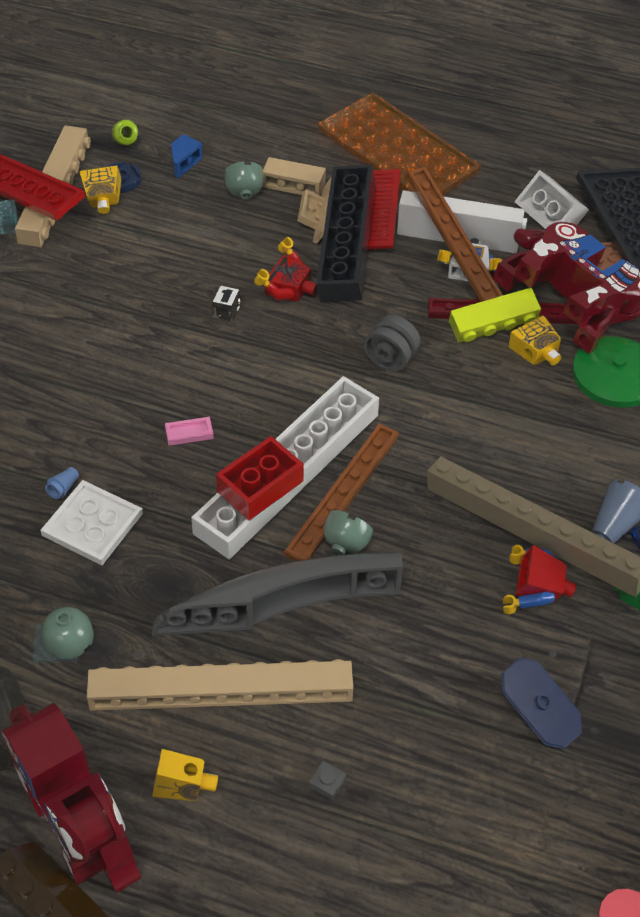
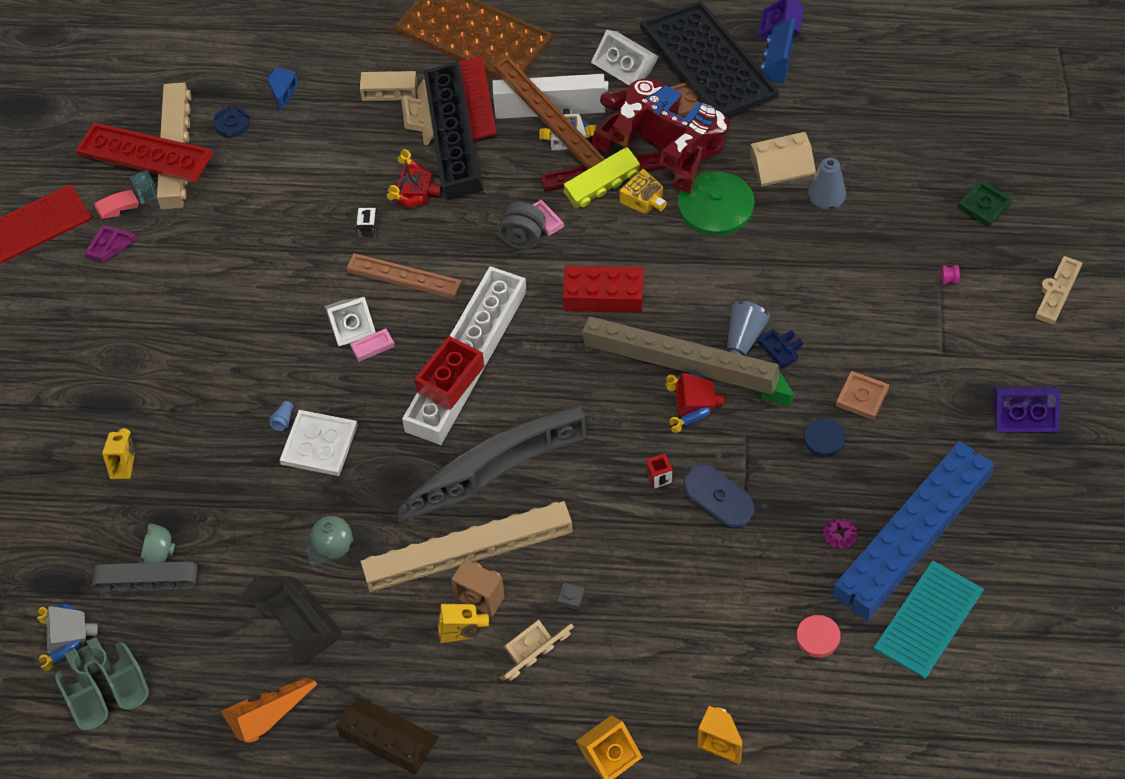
camera: 10 degrees left, 5 degrees up
dark red animal [1,702,141,894] -> none
yellow torso [80,166,121,214] -> none
lime head [112,120,138,145] -> none
sand green cylinder [224,162,263,199] -> none
dark orange tile [284,424,399,562] -> none
sand green cylinder [323,510,373,555] -> none
none -> white slope [324,297,376,346]
none -> nougat tile [347,253,462,299]
none -> medium nougat brick [451,559,505,618]
none -> tan bracket [500,620,574,681]
none -> bright pink tile [533,199,564,236]
none -> red brick [563,266,643,313]
none -> red brick [646,453,673,489]

